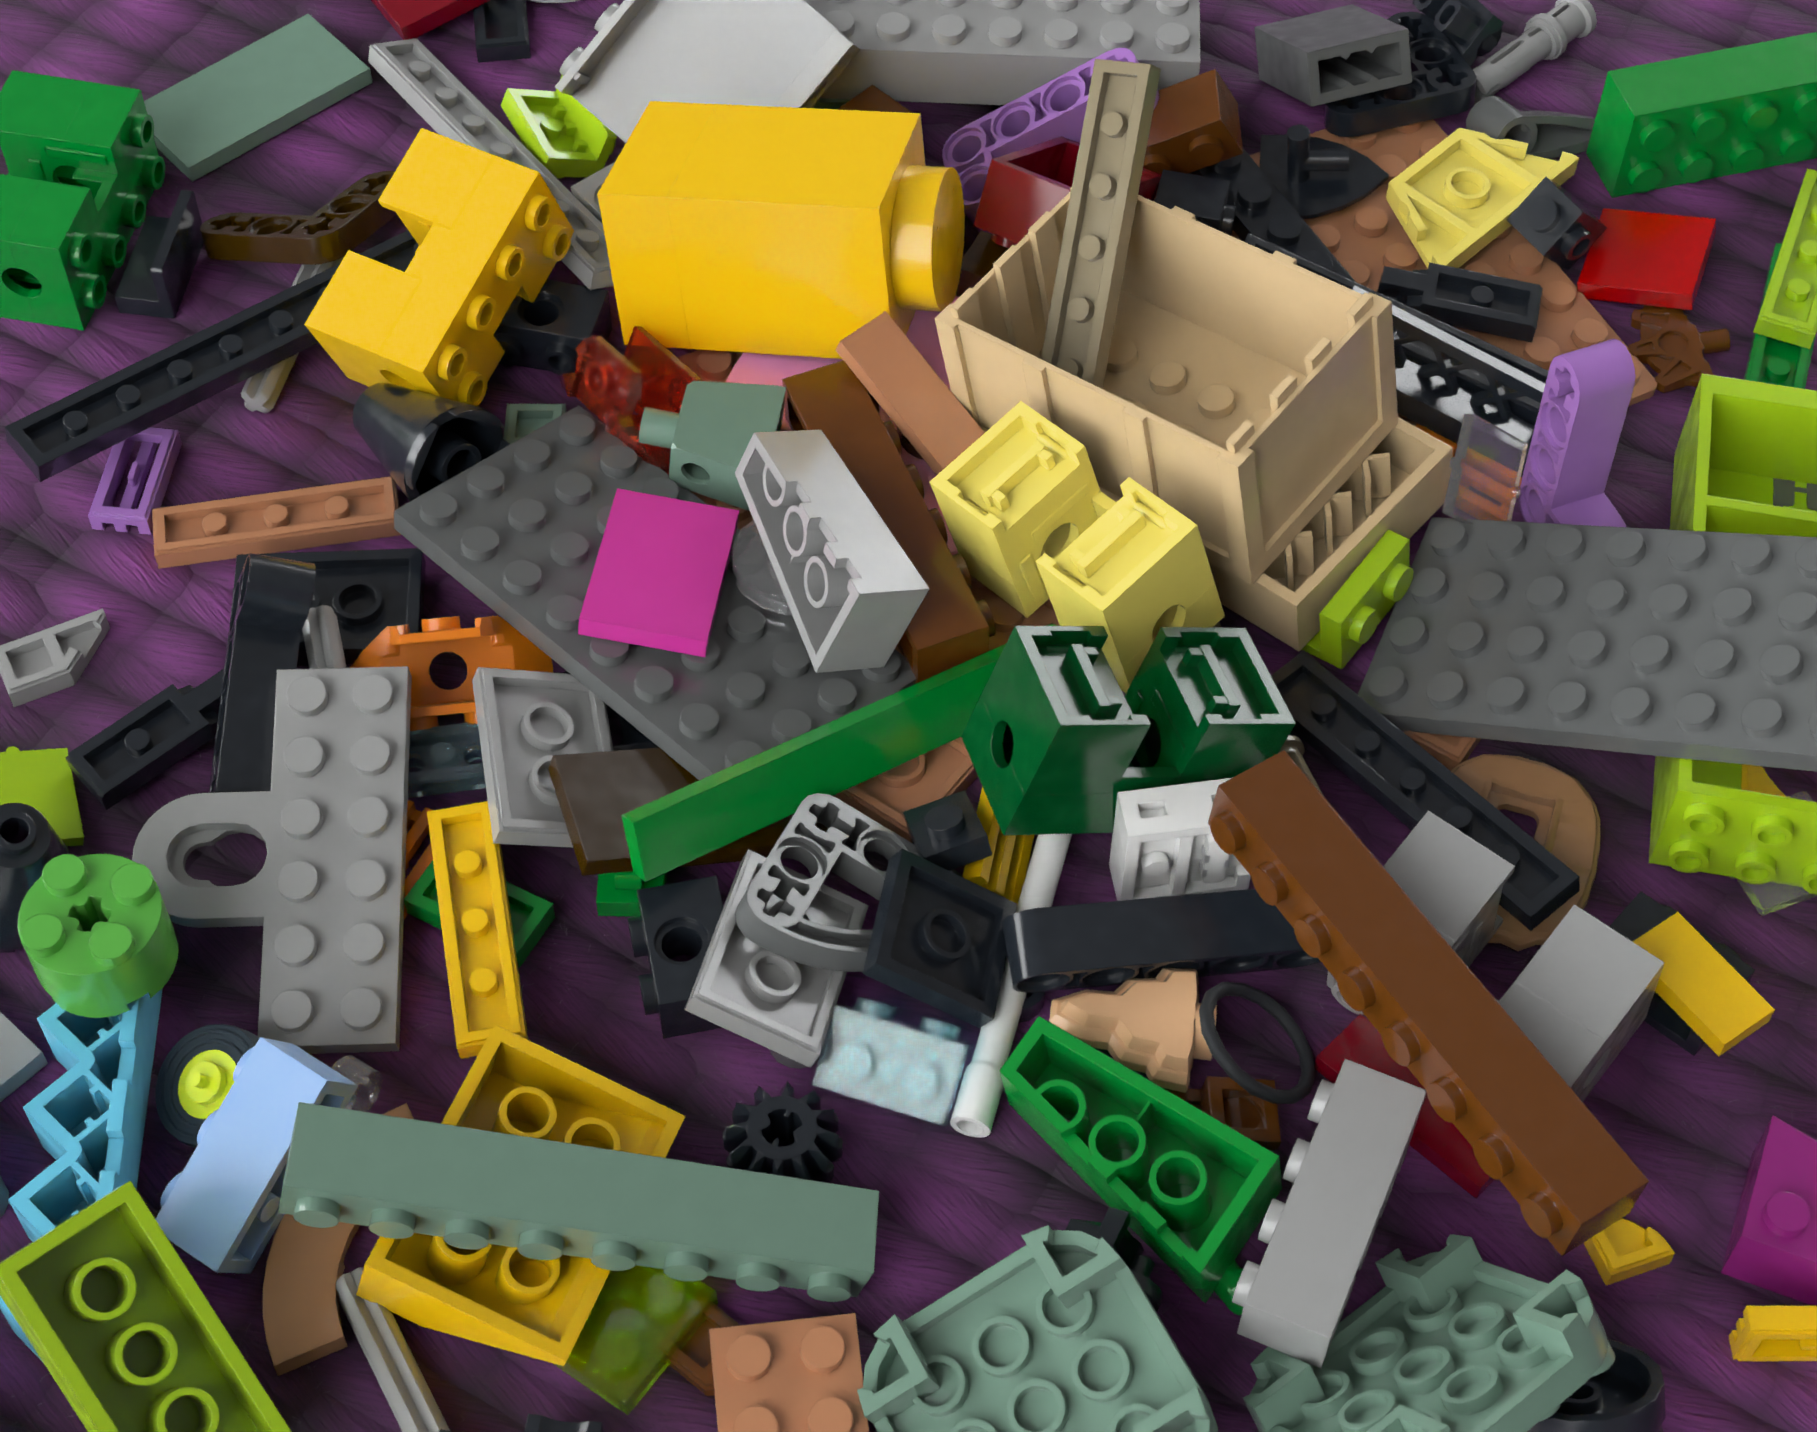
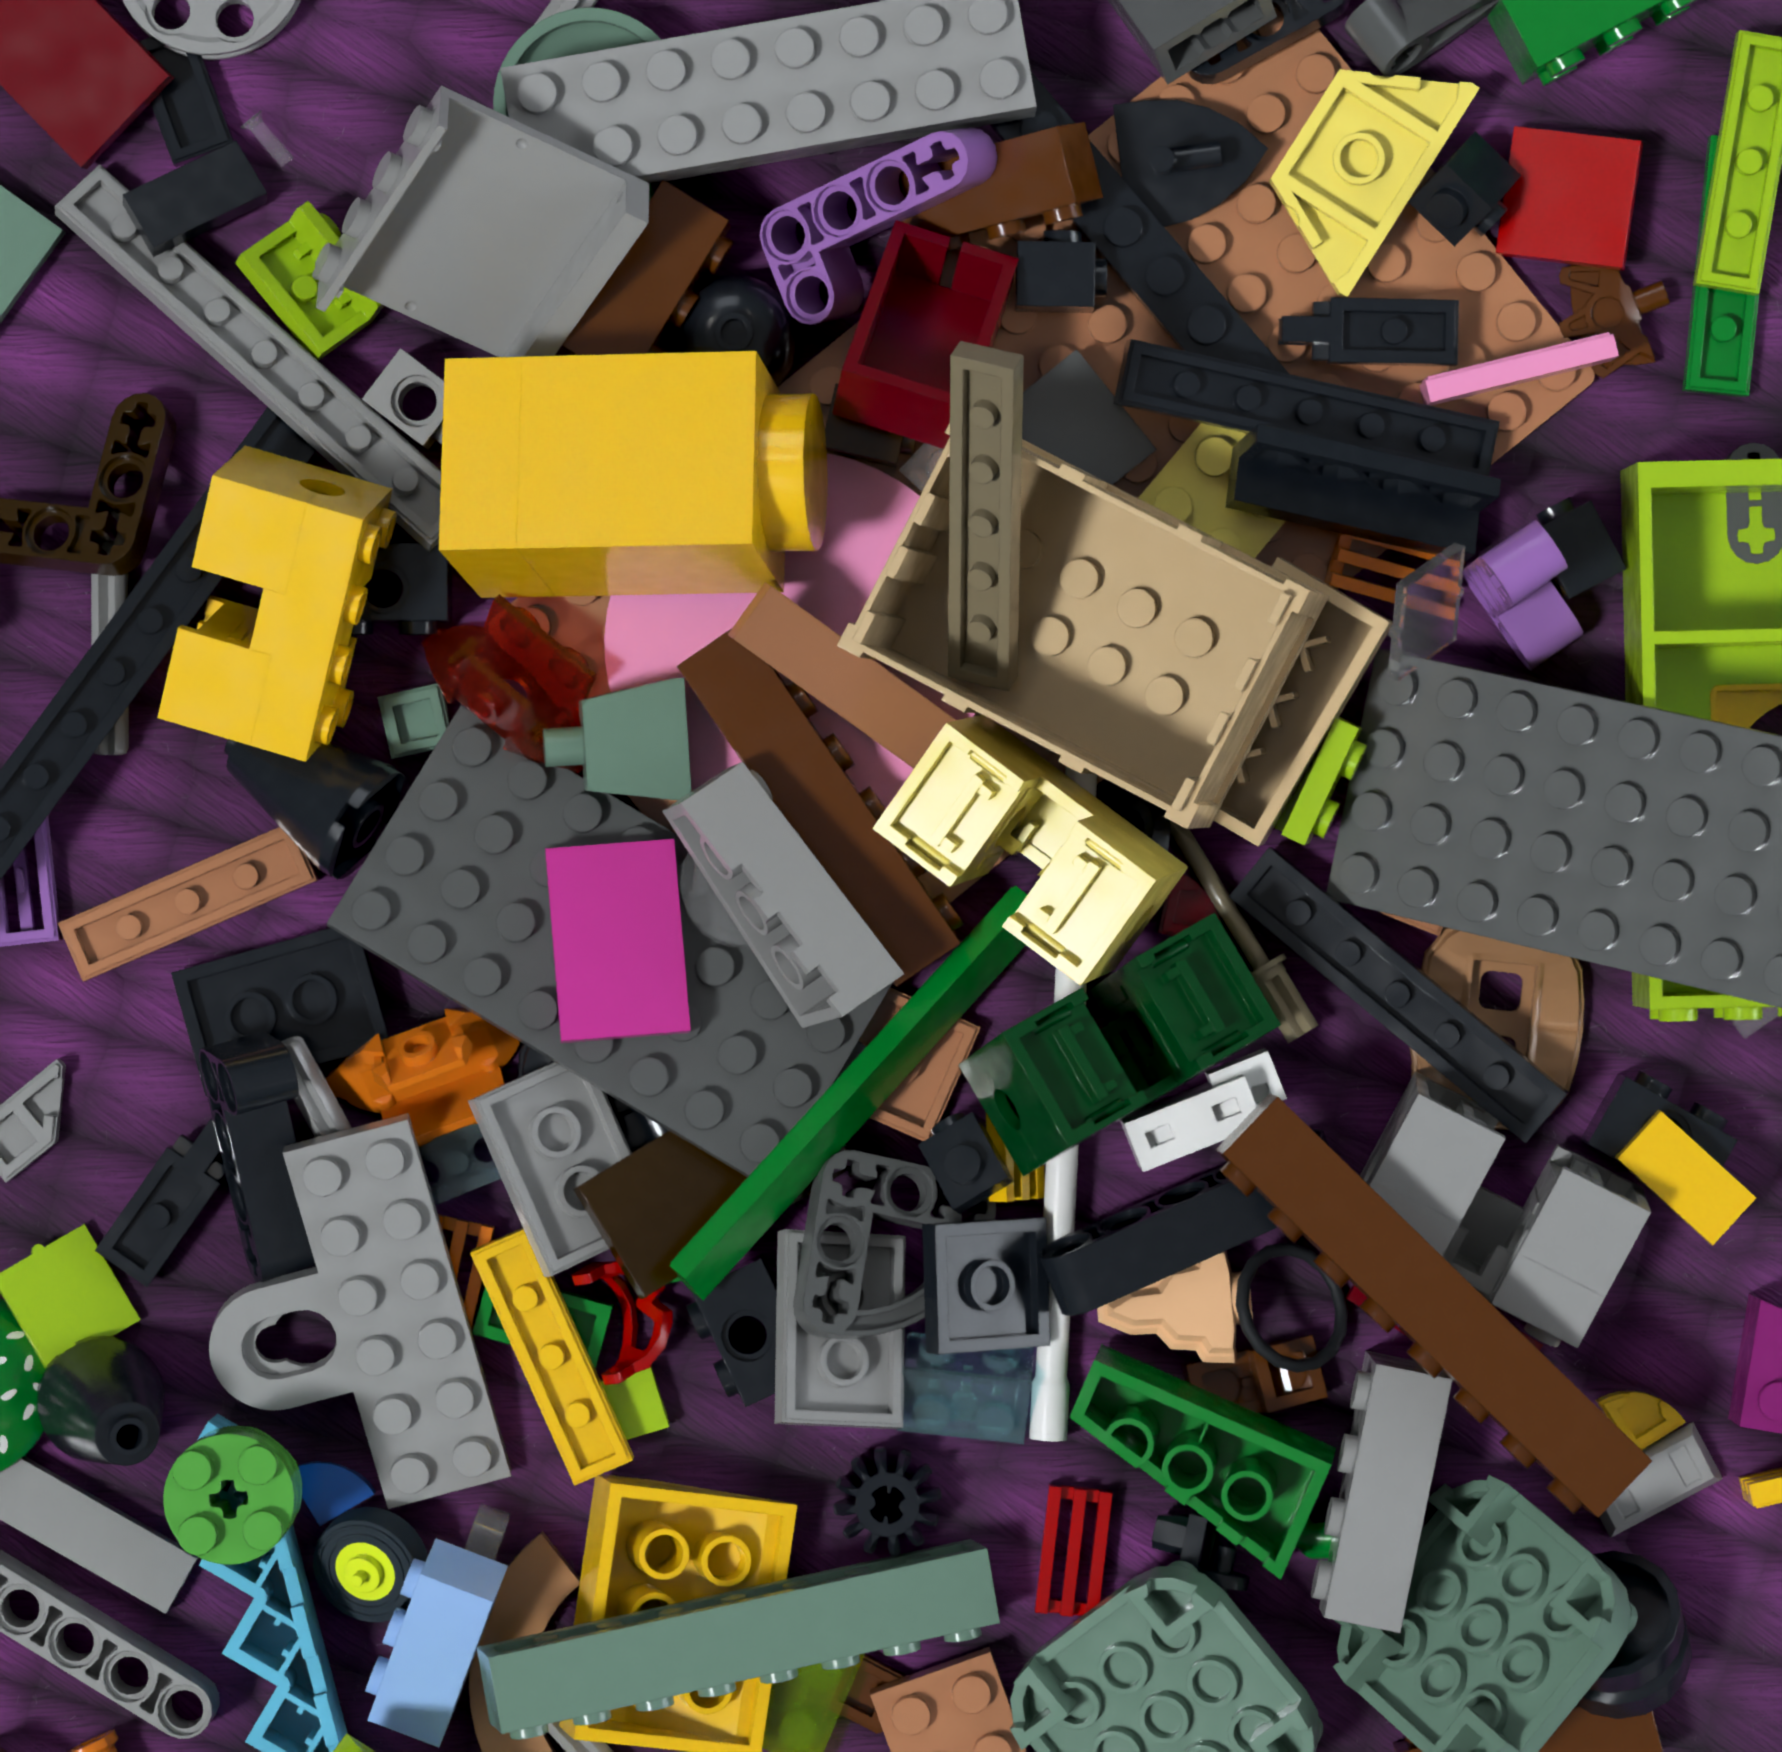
camera: 10 degrees left, 35 degrees up
none -> black tile [122,141,267,257]
none -> clear piece [240,110,294,167]
none -> blue tile [298,1461,376,1527]
none -> red helmet [572,1261,673,1385]
none -> lime tile [600,1364,670,1440]
none -> red tile [1034,1483,1113,1617]
none -> bright pink tile [1419,332,1619,406]
none -> black brick [1536,497,1626,600]
none -> light grey tile [1599,1422,1723,1538]

